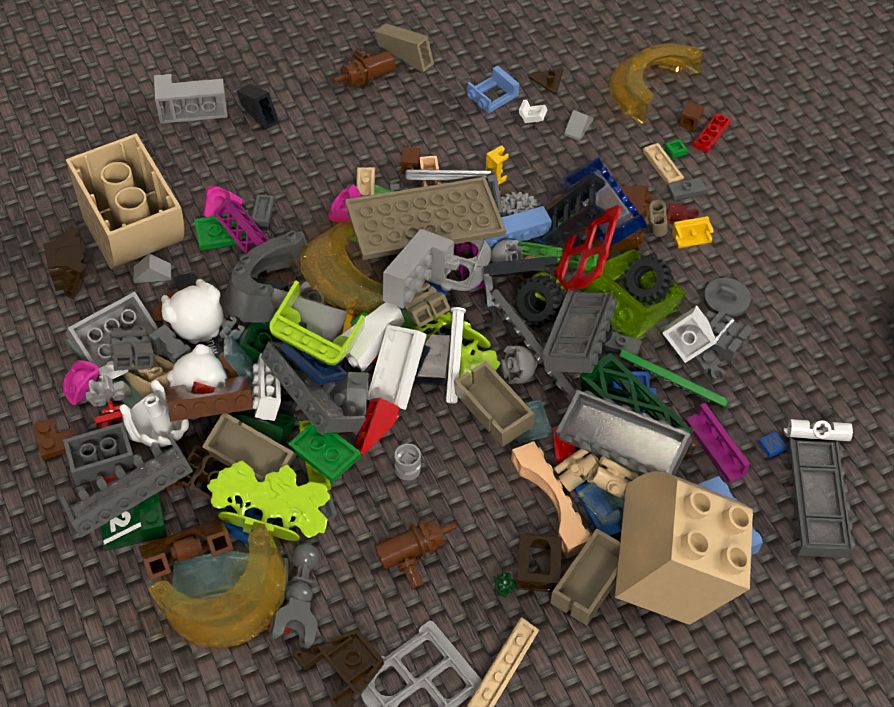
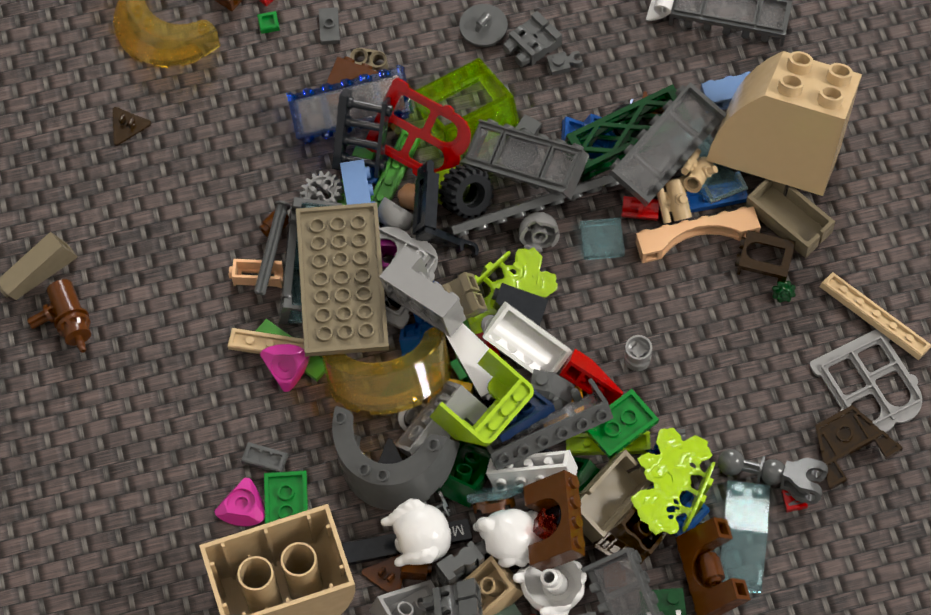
camera: 75 degrees left, 10 degrees up
clear yellow windscreen [147,525,287,648] -> none
light grey hinge [154,74,228,124] -> none
magenta fence [214,198,268,254] -> none
black slope [236,84,279,130] -> none
reddish brown piece [374,519,457,589] -> none
reddish brown brick [401,147,421,174] -> none
white axle [446,307,466,404] -> none
dark tan piece [454,361,534,447] -> none
medium blue panel [467,66,519,113] -> none
yellow hinge [486,145,509,186] -> none
white bracket [519,100,547,123] -> none
light grey slope [564,110,594,141] -> none
green tile [619,350,728,410] -> none
black tyre [623,255,674,305] -> none
tan tile [643,143,684,186] -> none
white slope [663,306,717,363] -> none
clear red plate [667,203,699,222] -> none
yellow hinge [672,216,713,248] -> none
magenta fence [685,403,750,484] -> none
blue tile [758,432,787,458] -> none

